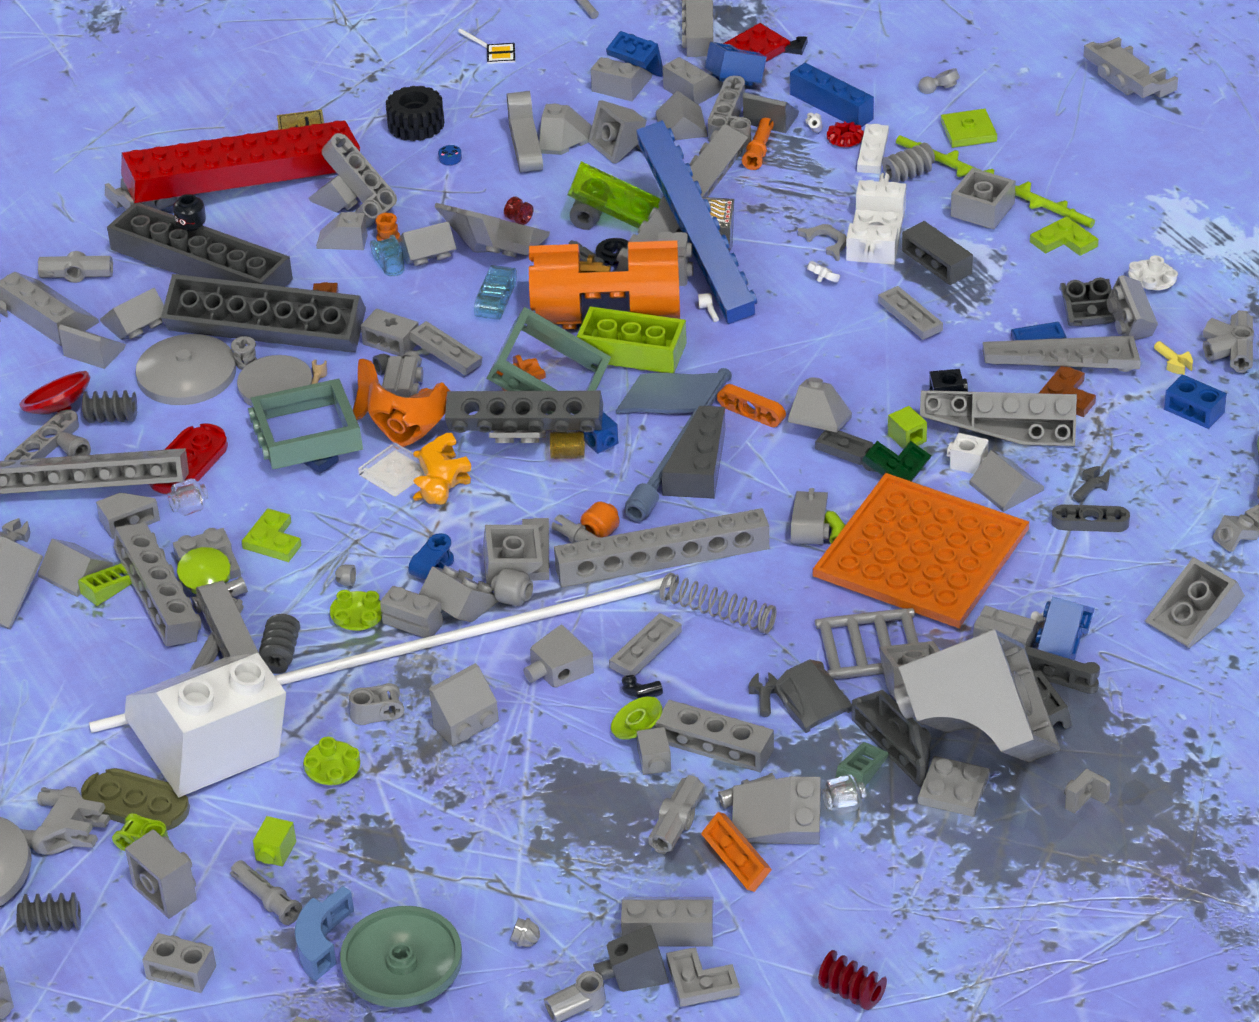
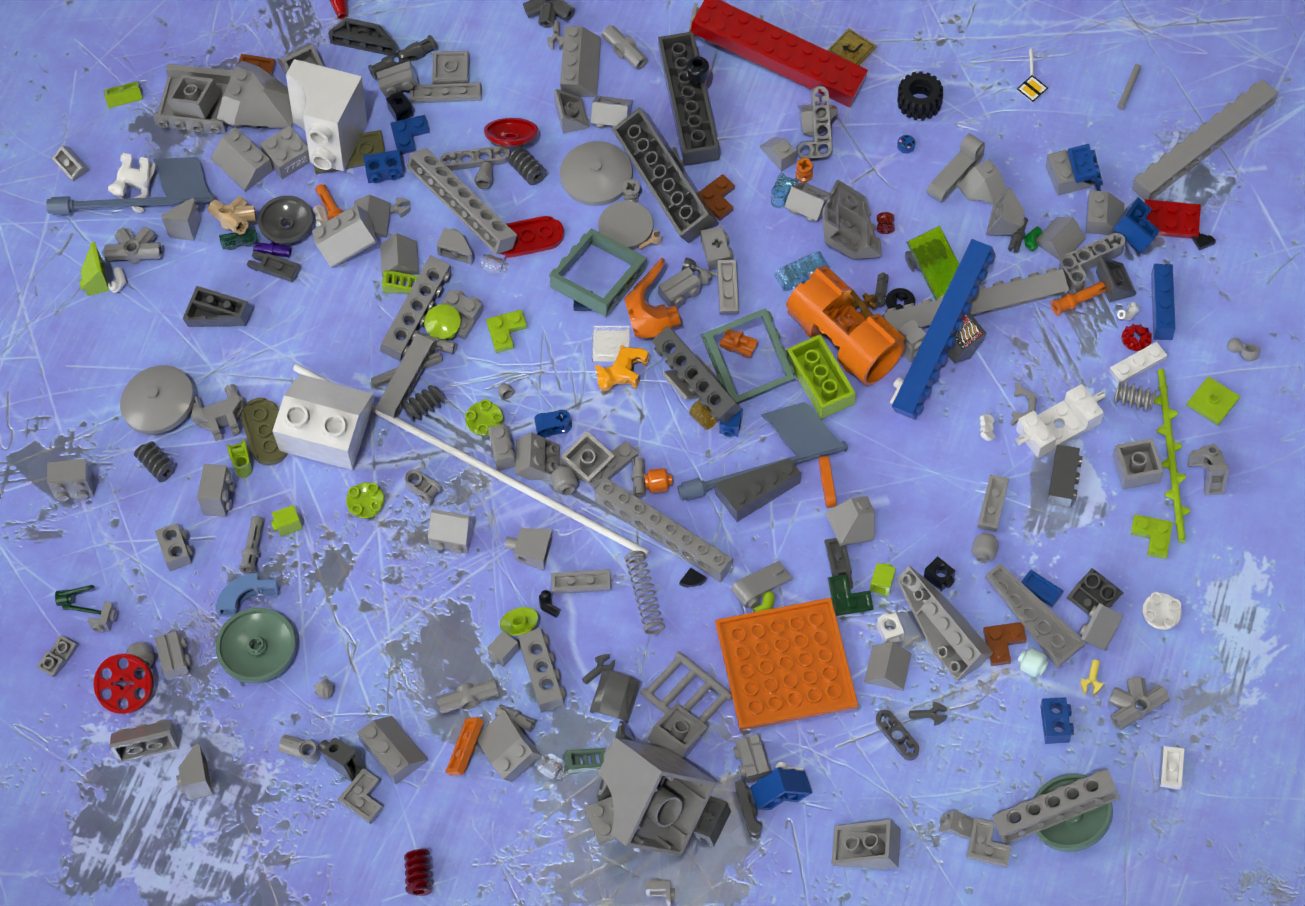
camera: 50 degrees right, 20 degrees up
none -> black tile [679,567,707,588]
none -> light grey head [971,532,999,563]
none -> light aqua head [1018,648,1049,678]
none -> light grey tile [1188,443,1229,495]

